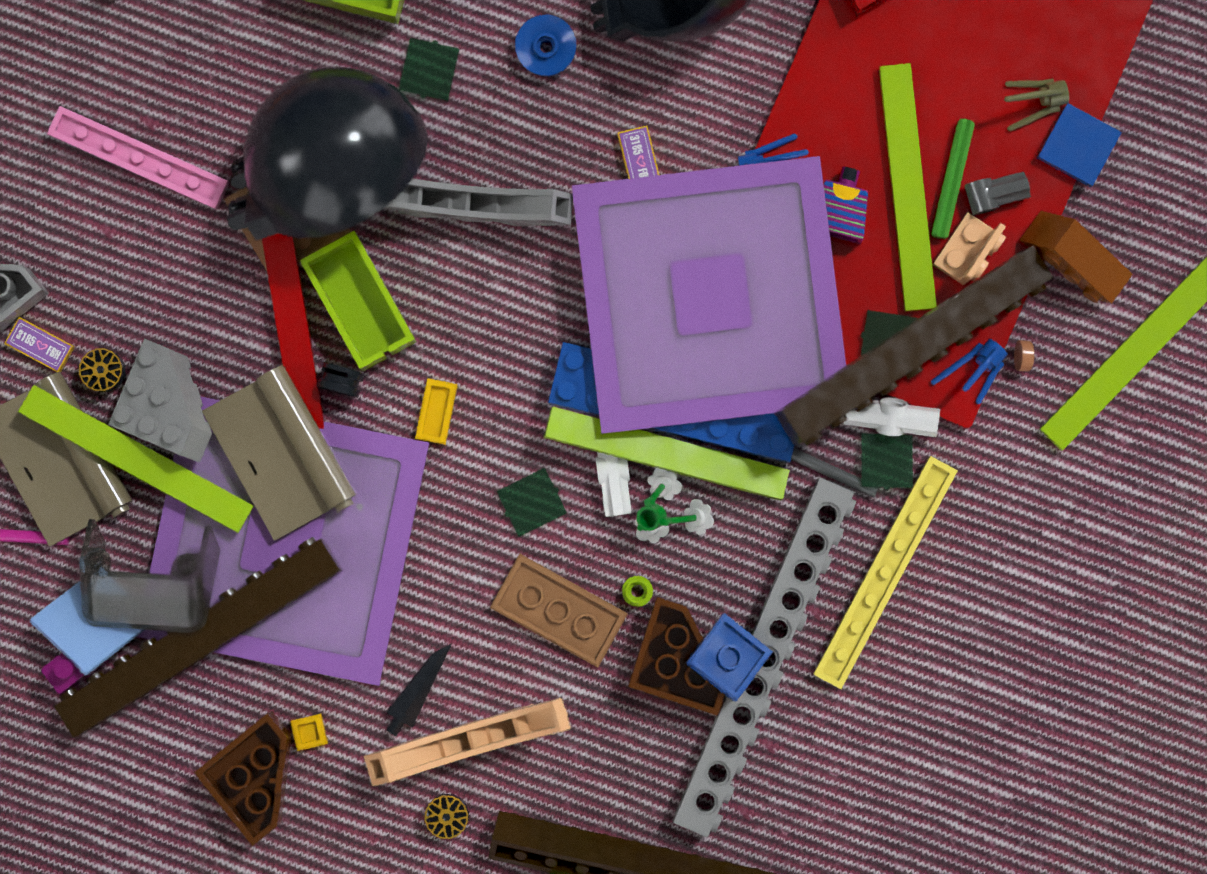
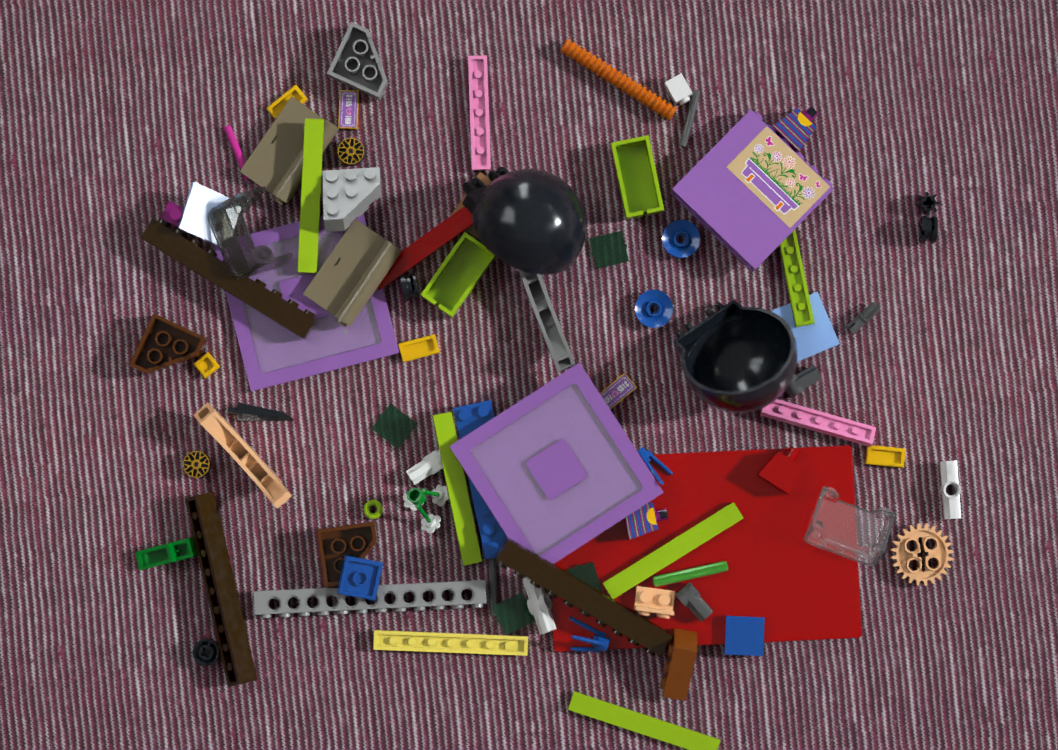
camera: 65 degrees right, 0 degrees up
medium nougat tile [490,554,628,668] -> none
olive plant [1004,78,1069,132] -> none
nougat tile [1014,340,1034,371] -> none

